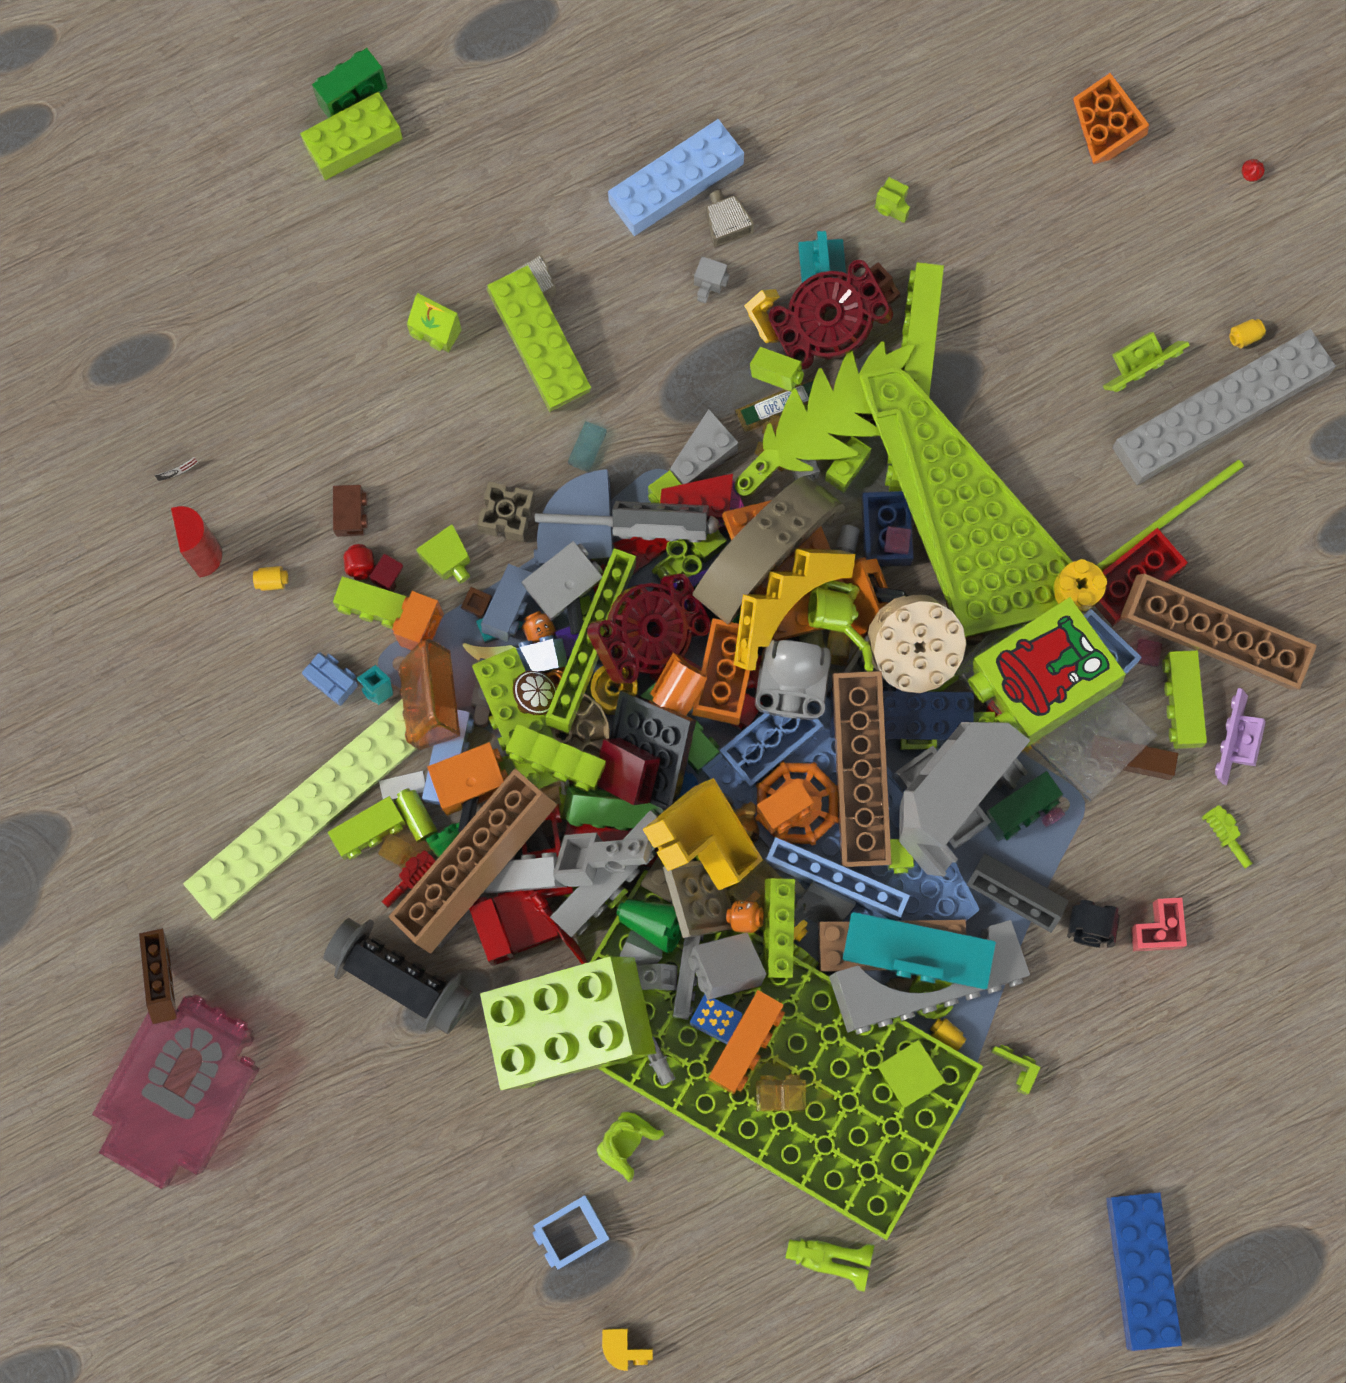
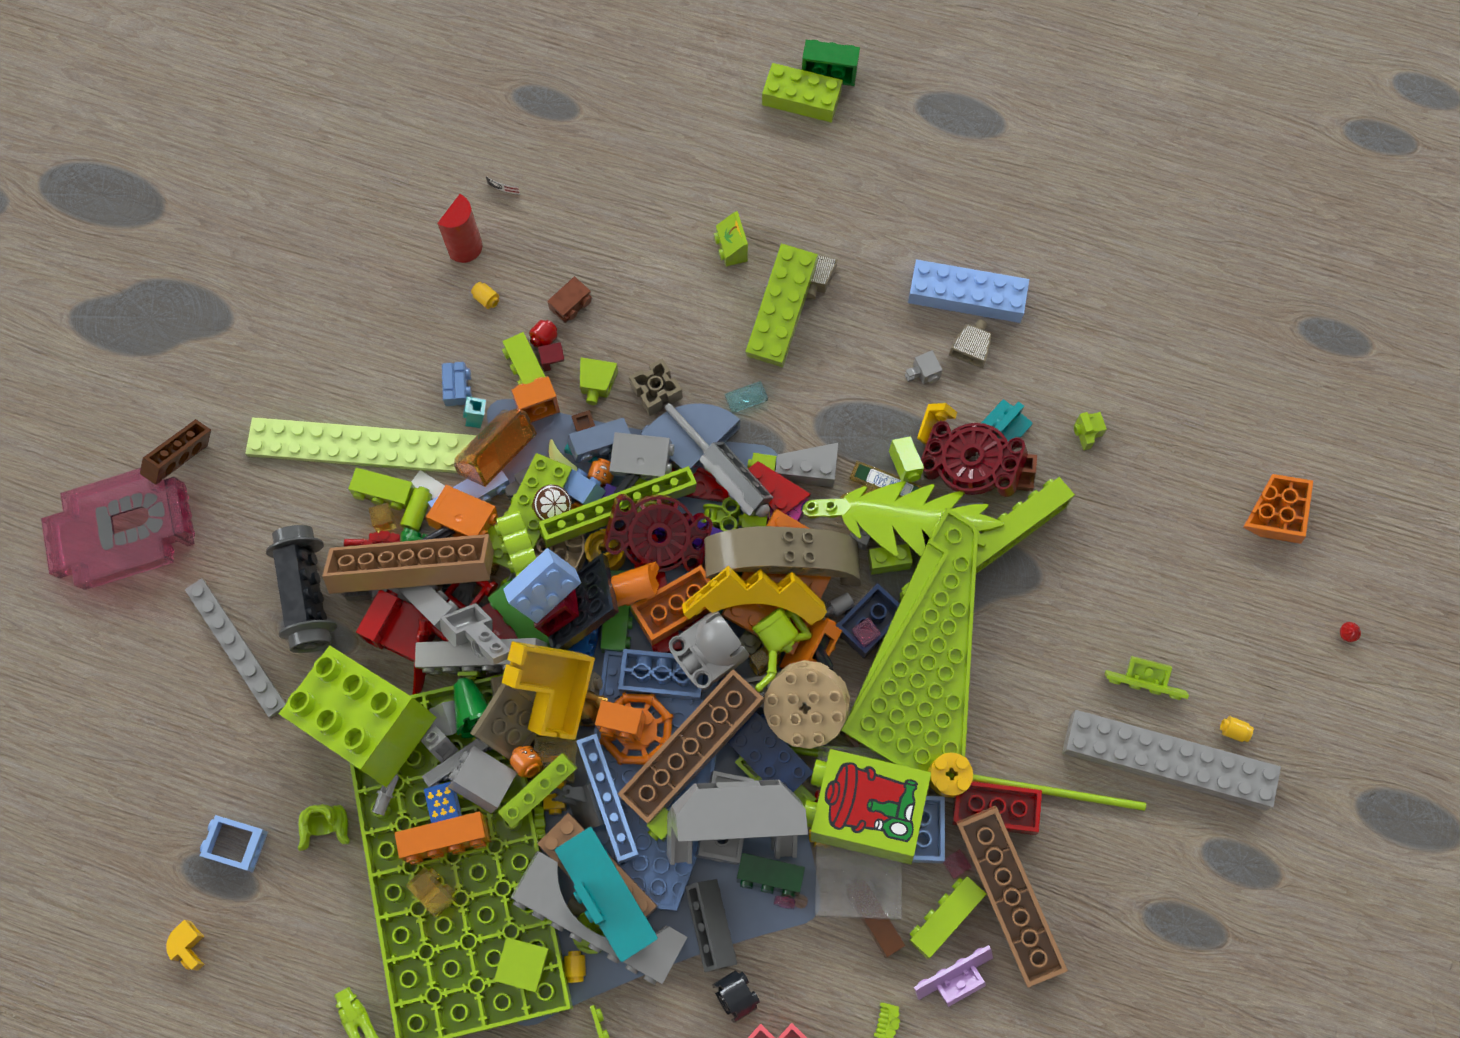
camera: 45 degrees right, 5 degrees down
none -> light grey plate [185,578,286,719]
none -> light blue brick [503,548,581,623]

